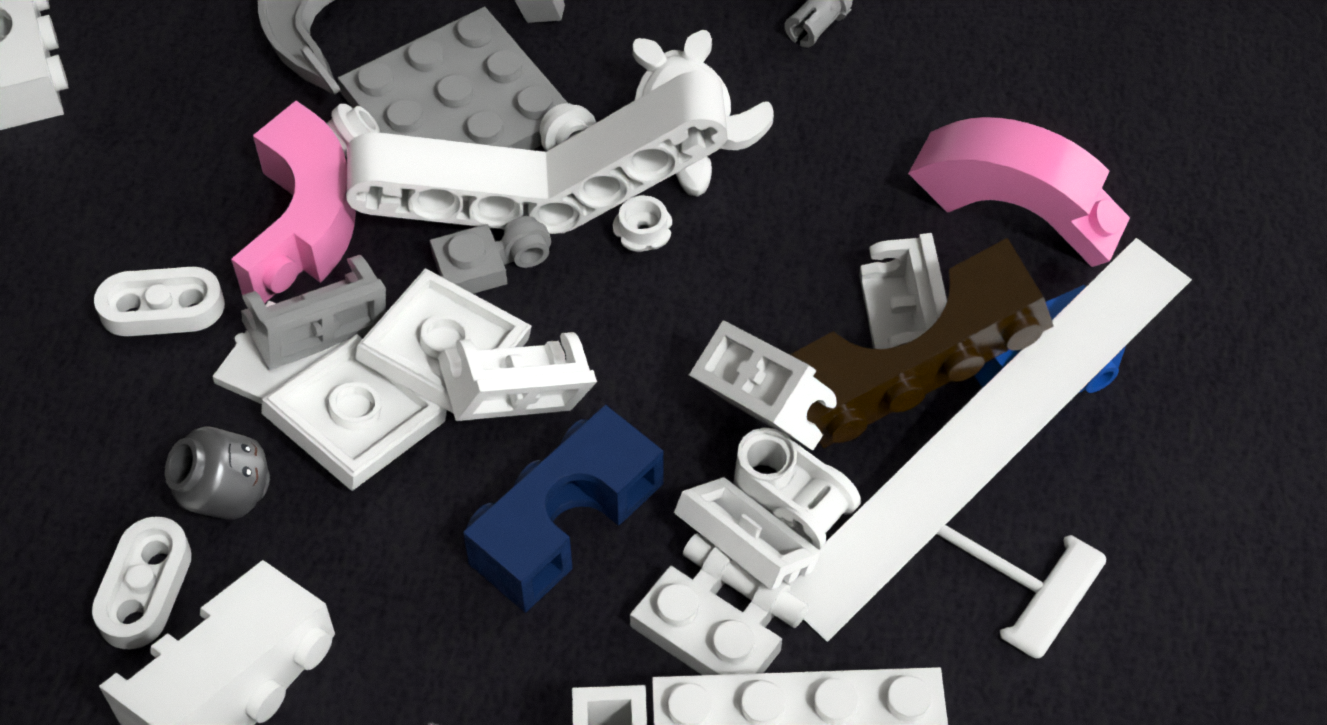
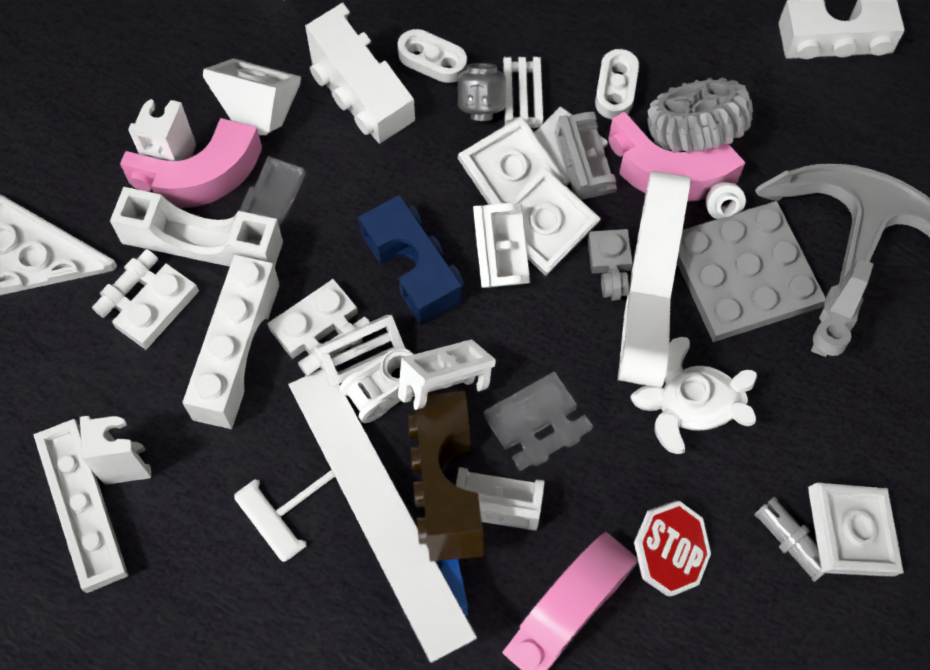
camera: 105 degrees right, 10 degrees up
white plate [540,103,596,152] -> none
white plate [613,195,672,252] -> none
none -> clear plate [484,371,592,471]
none -> white tile [503,57,543,128]
none -> piece [634,501,711,596]
none -> light grey gear [647,78,753,154]

